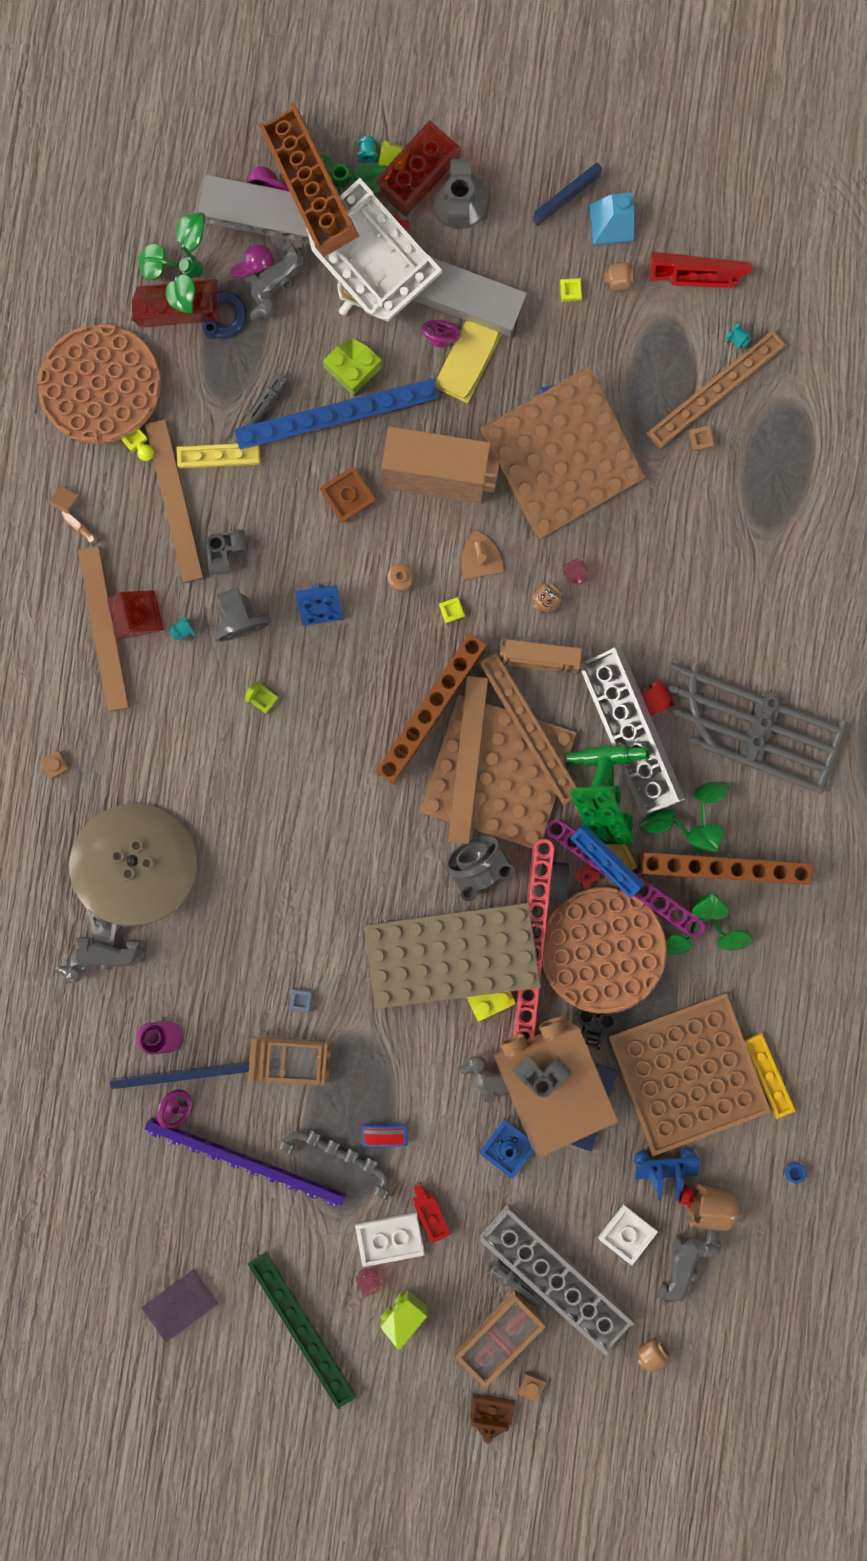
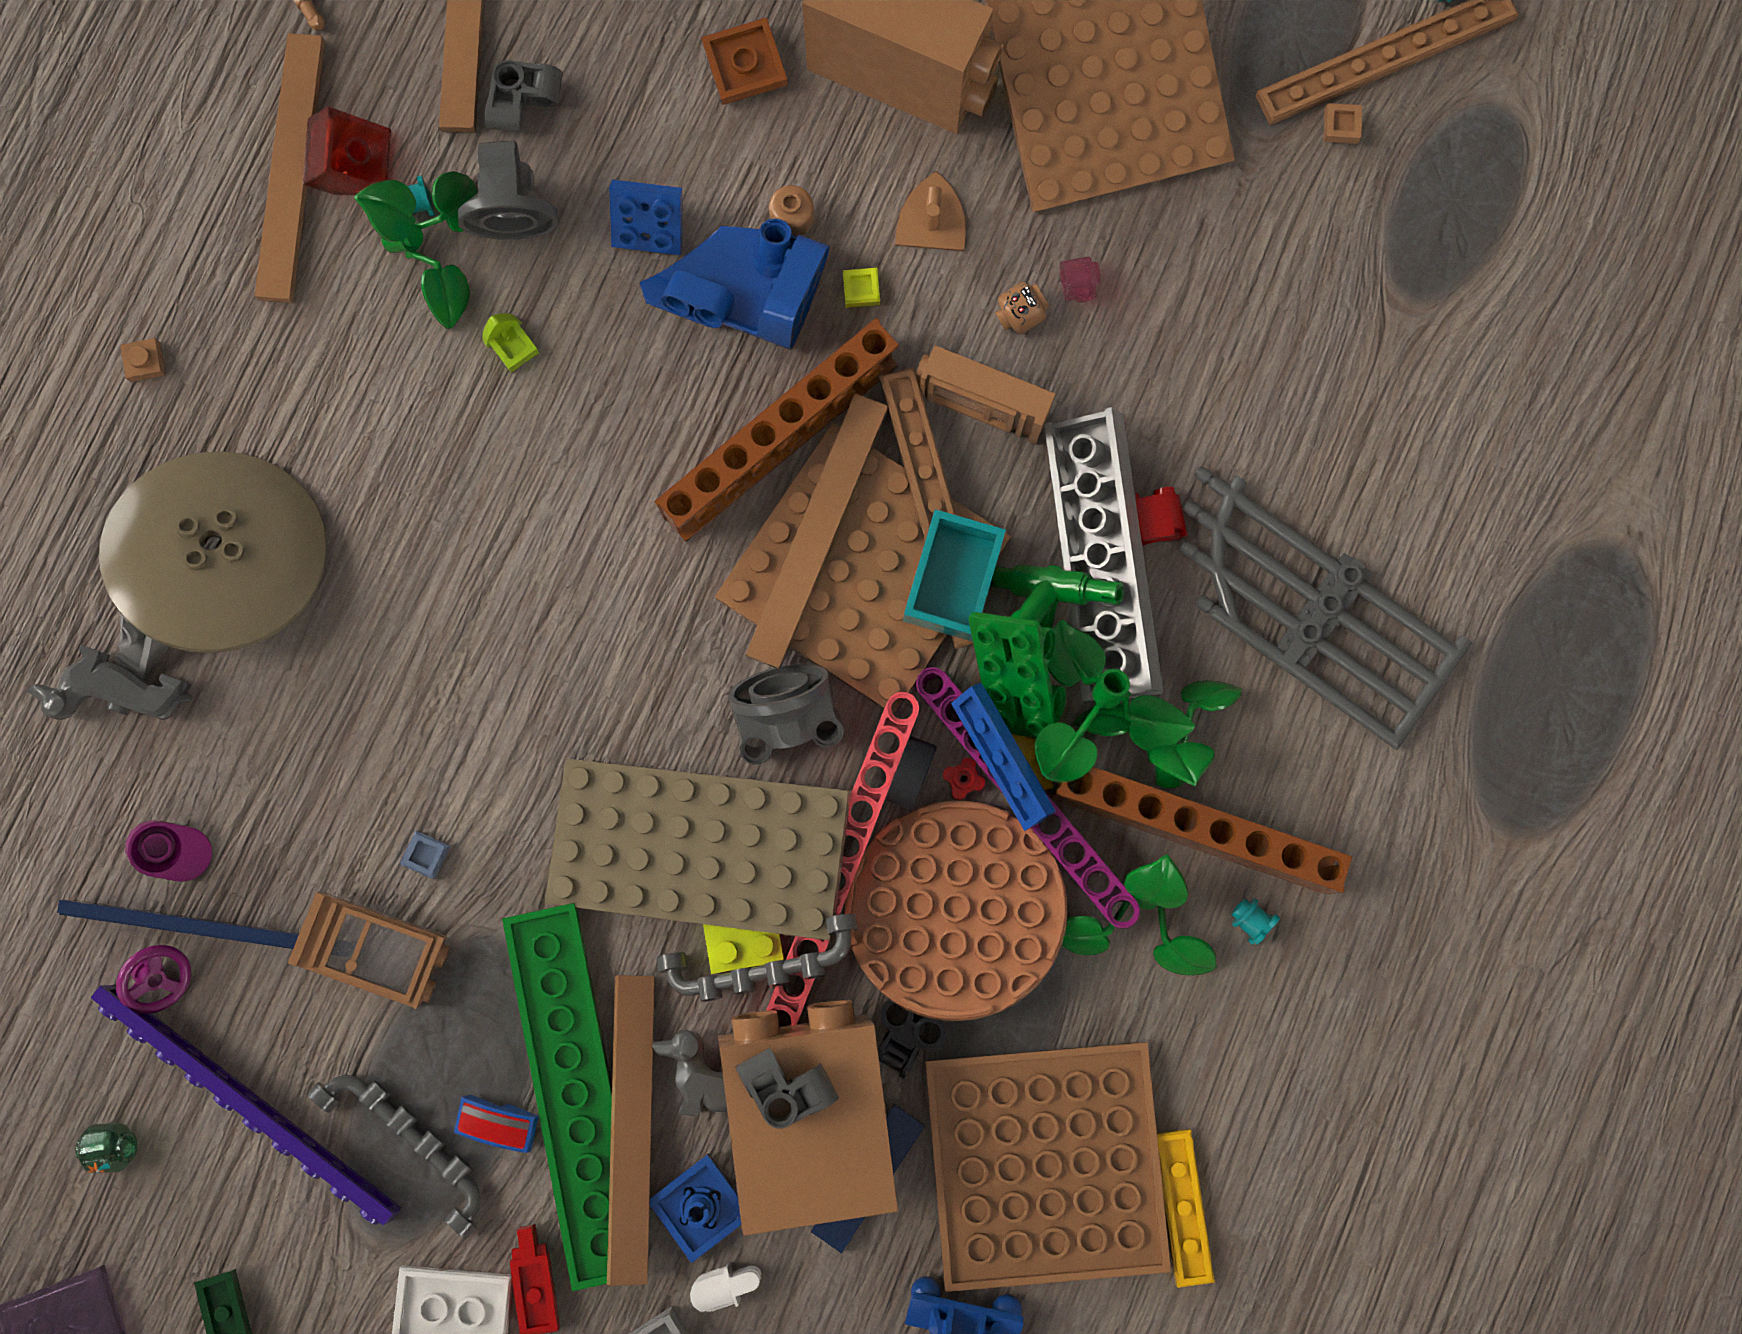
camera: 15 degrees right, 5 degrees down
none -> clear green head [75,1123,138,1173]
none -> green plant [354,171,478,329]
none -> green plate [502,903,612,1291]
none -> medium nougat tile [607,975,654,1286]
none -> blue panel [640,218,830,350]
none -> dark grey bar [656,914,858,1002]
none -> white arm [690,1262,762,1312]
none -> teal piece [903,509,1006,642]
none -> green plant [1035,619,1195,783]
none -> teal brick [1231,898,1280,945]

